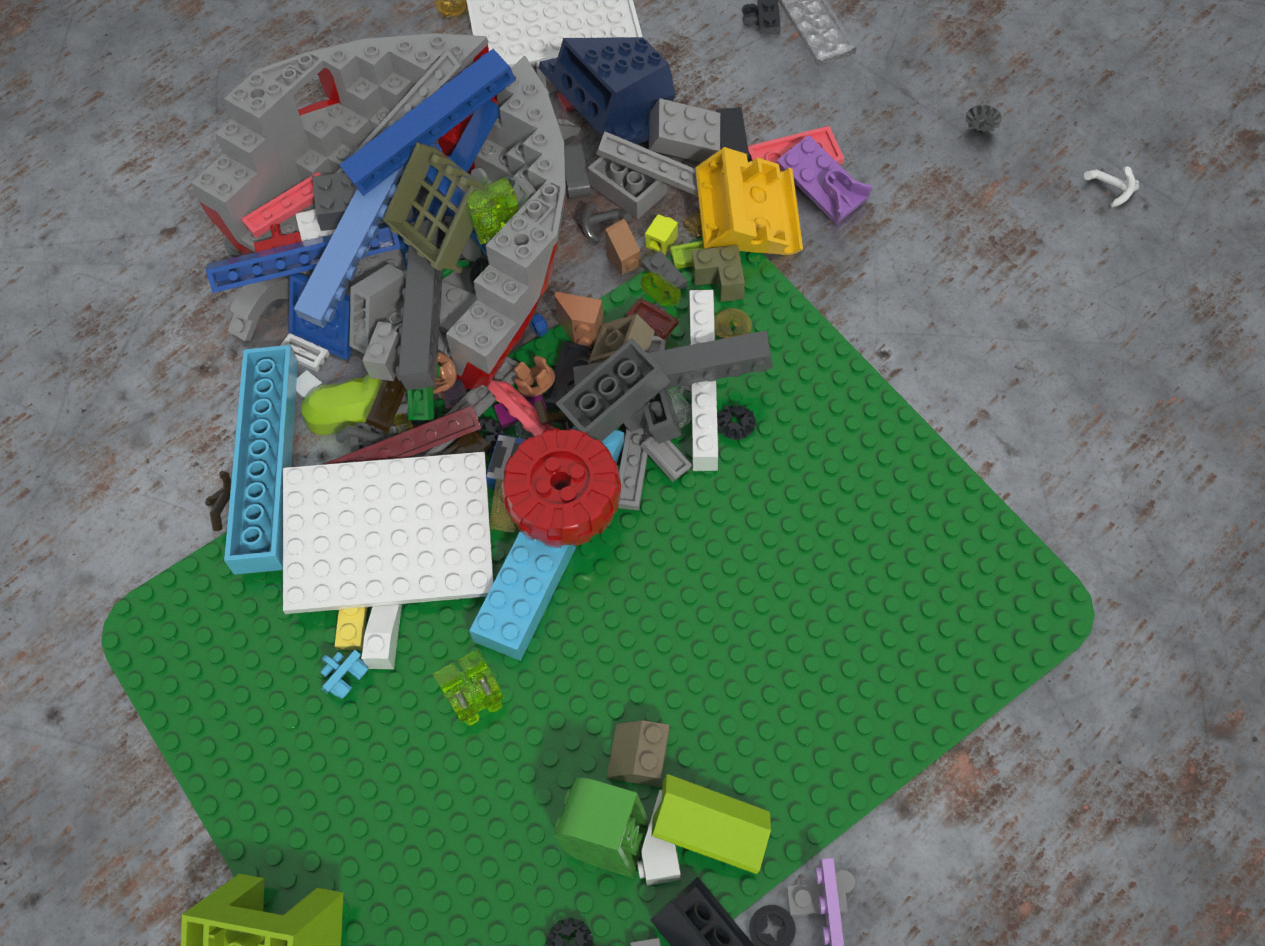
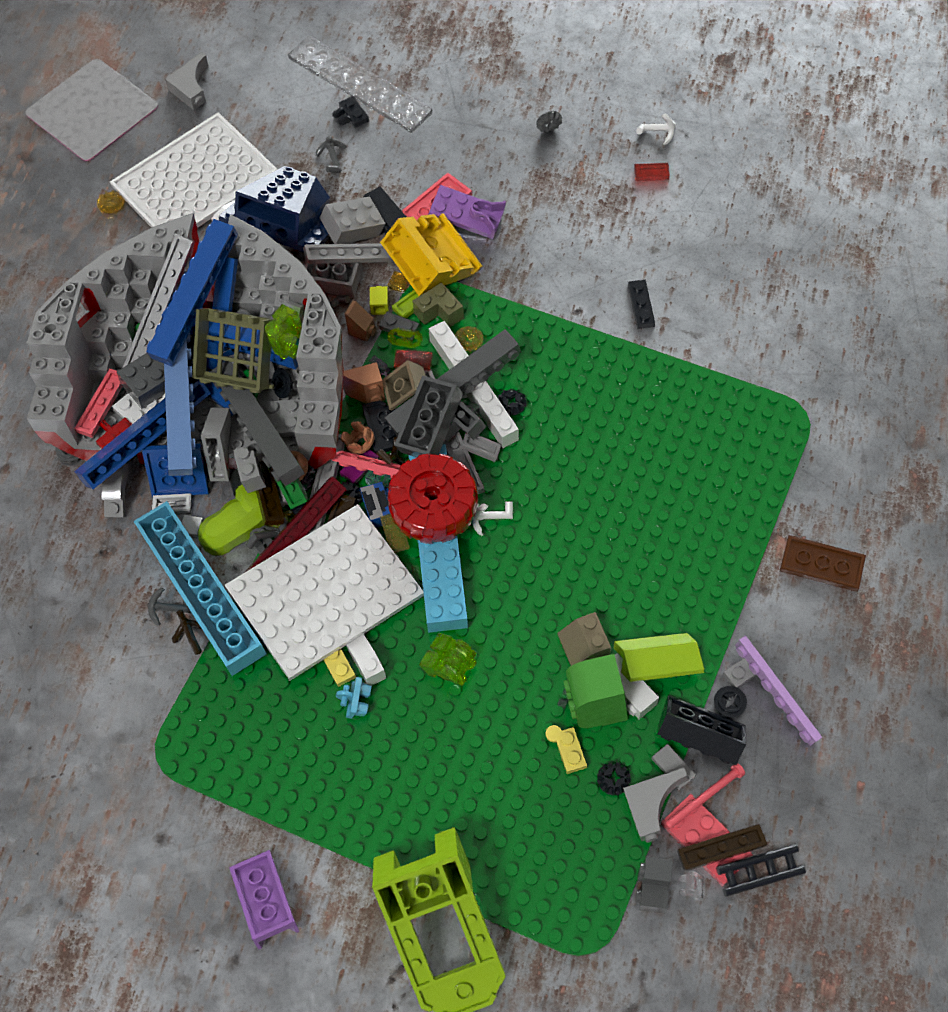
camera: 30 degrees left, 0 degrees up
none -> dark grey piece [147,588,191,626]
none -> medium lavender plate [229,850,300,950]
none -> dark grey piece [315,136,346,172]
none -> tile [369,355,391,377]
none -> white piece [472,502,513,537]
none -> light yellow hinge [546,725,587,774]
none -> black plate [628,279,655,329]
none -> clear red tile [634,163,670,181]
none -> reddish brown tile [780,535,866,592]

